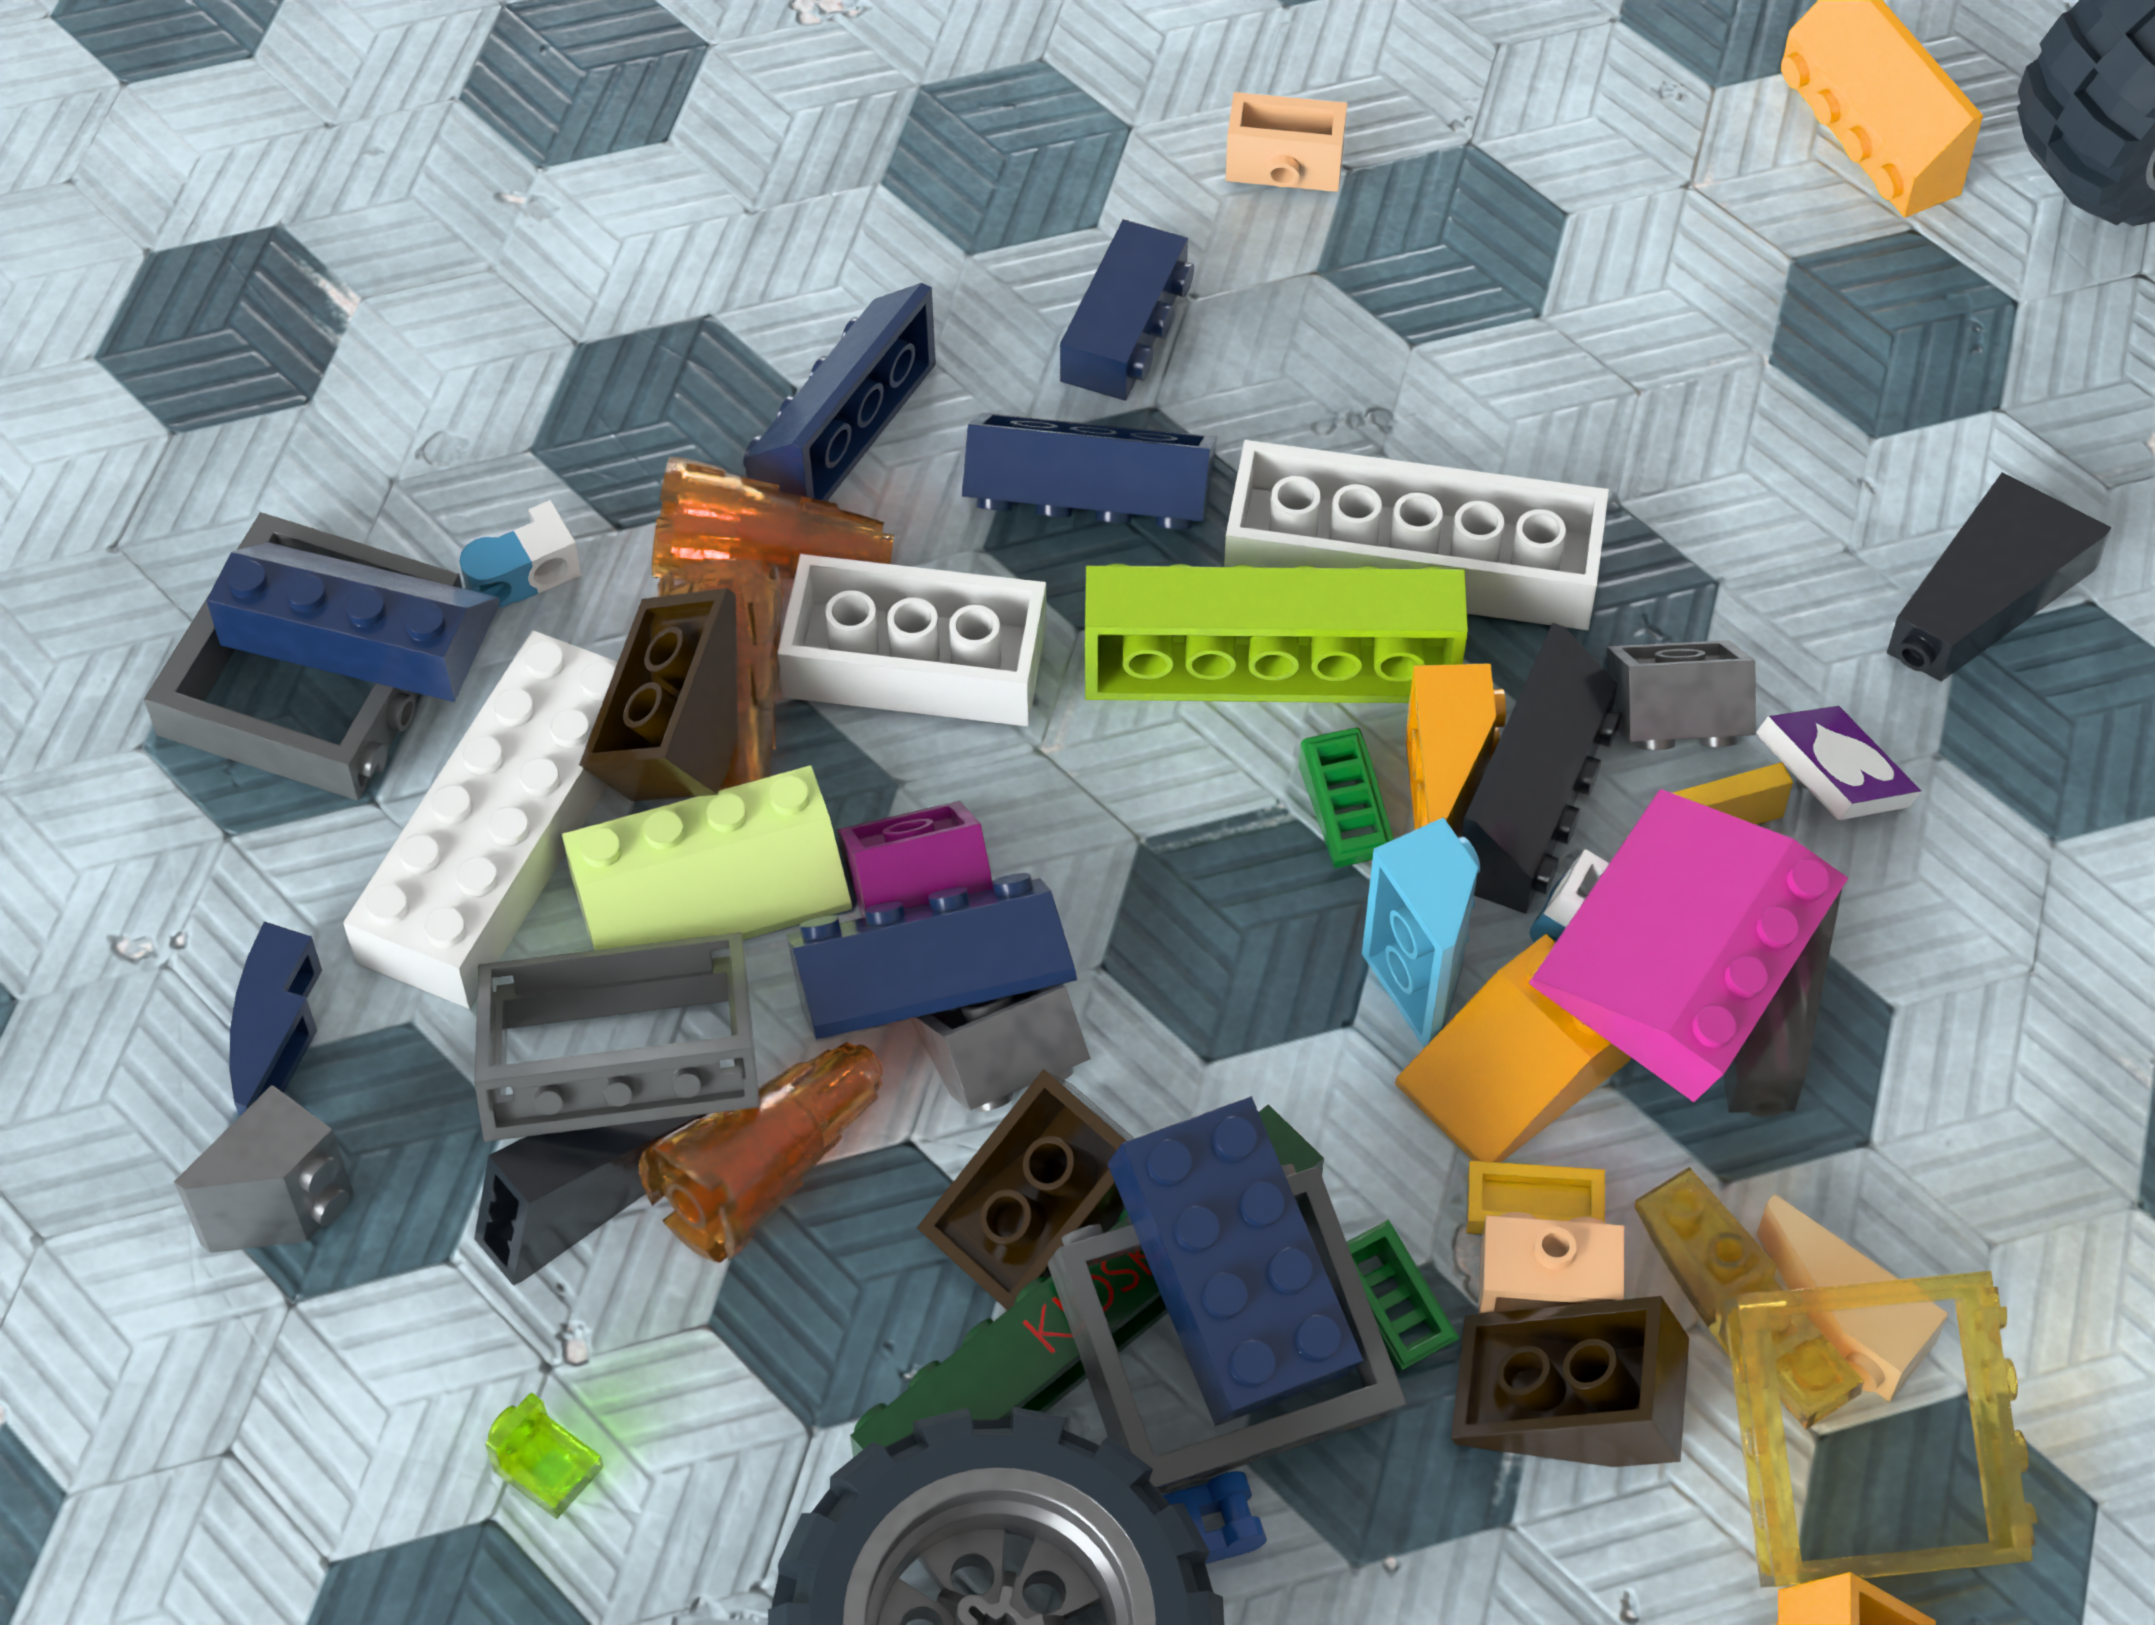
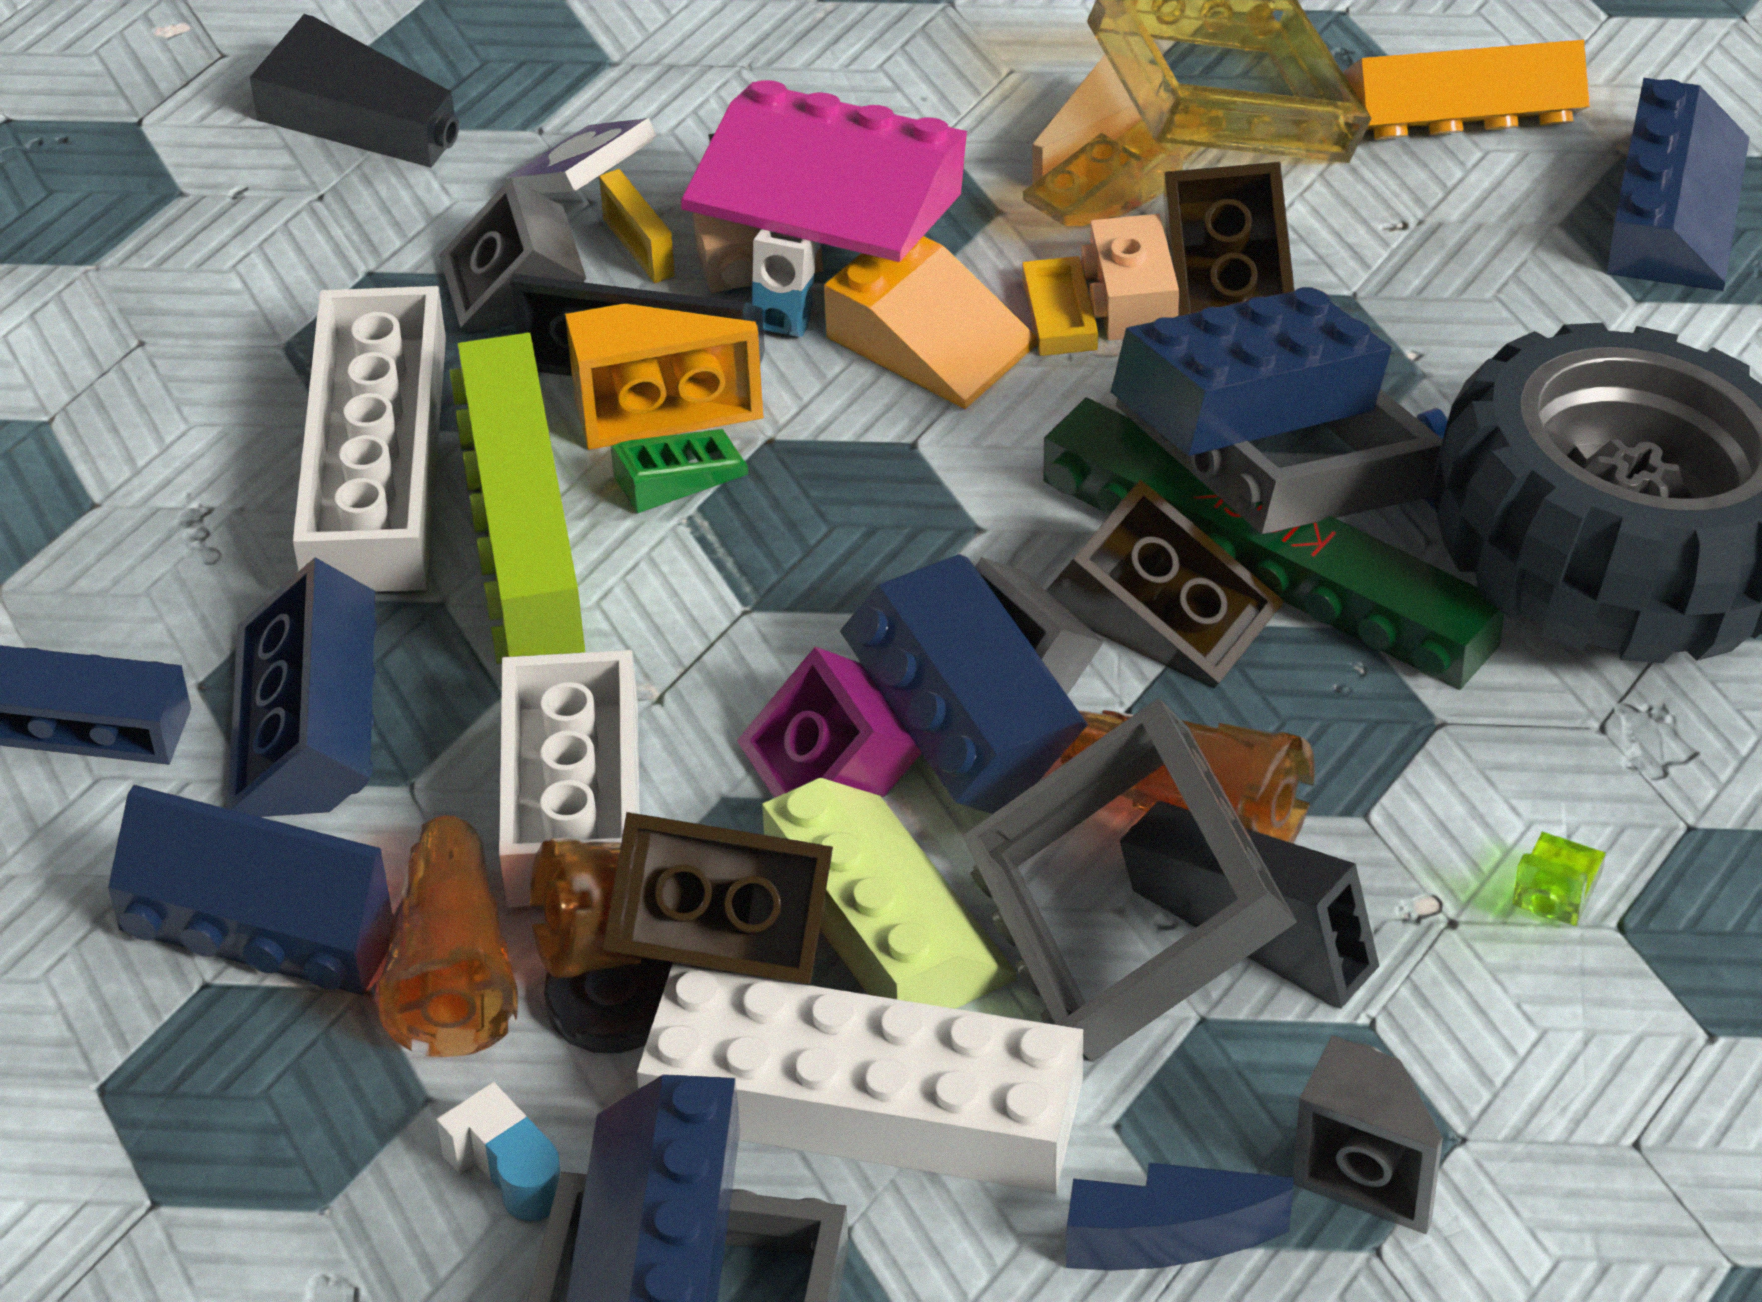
camera: 100 degrees left, 10 degrees down
medium azure slope [1362,817,1480,1048] -> none

